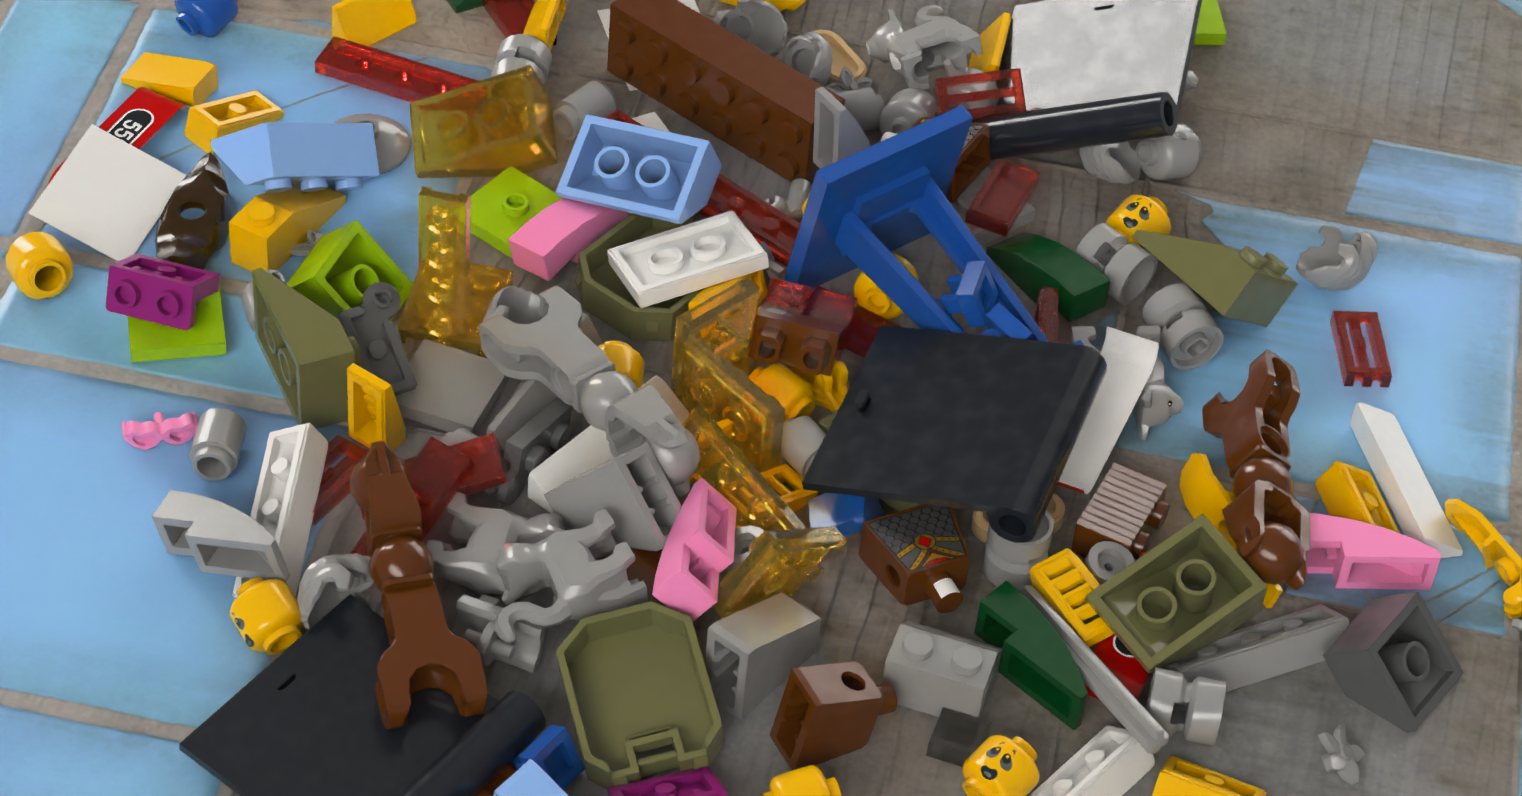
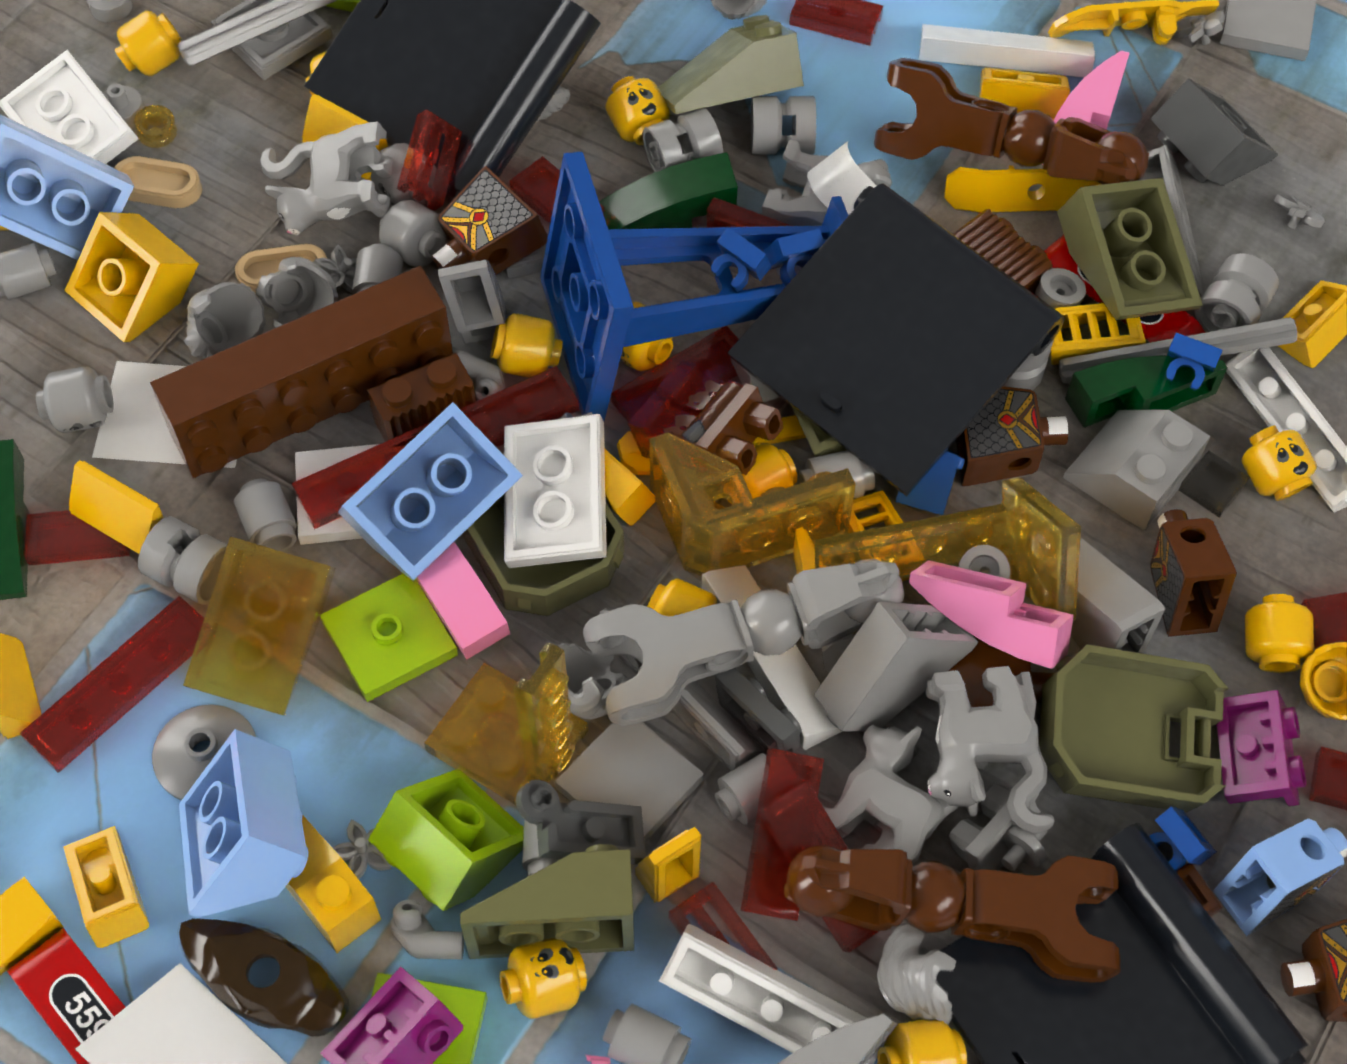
camera: 65 degrees left, 15 degrees up
none -> reddish brown brick [367,353,477,443]
none -> yellow head [499,938,587,1019]
none -> blue tile [1166,333,1223,391]

